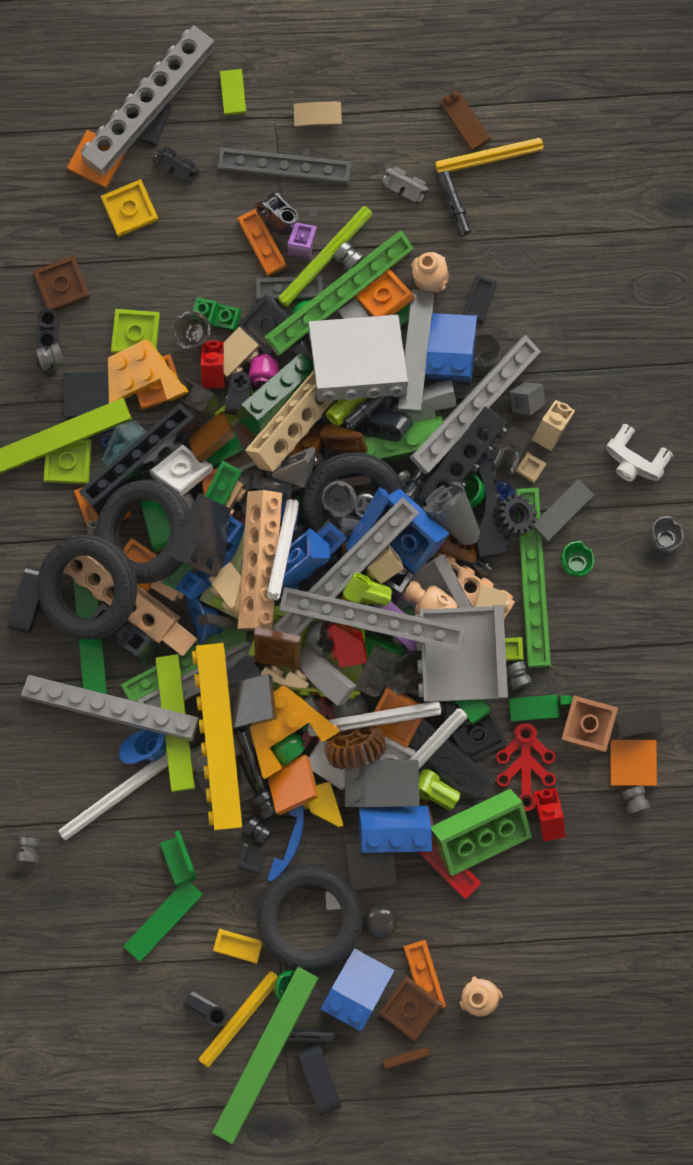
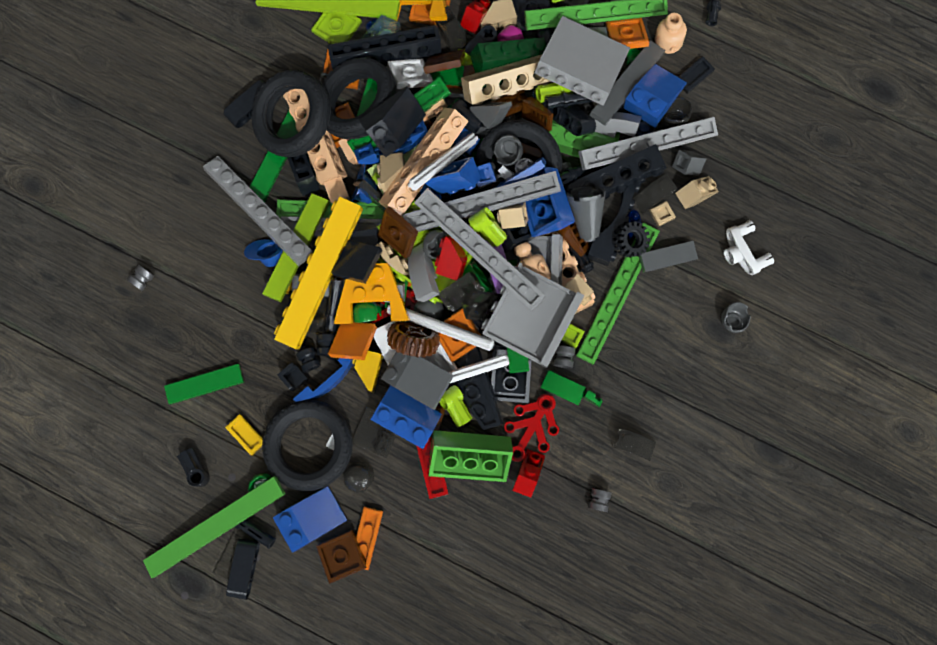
camera: 30 degrees right, 0 degrees up
white axle [59,751,168,840] -> none
green panel [160,830,198,887] -> none
yellow axle [199,971,278,1067] -> none
reddish brown tile [382,1047,430,1069] -> none
light nougat piece [460,976,503,1017] -> none
green hair [464,475,485,509] -> none
green hair [560,541,595,578] -> none
nougat slope [562,696,618,752] -> none
orange tile [610,740,657,786] -> none

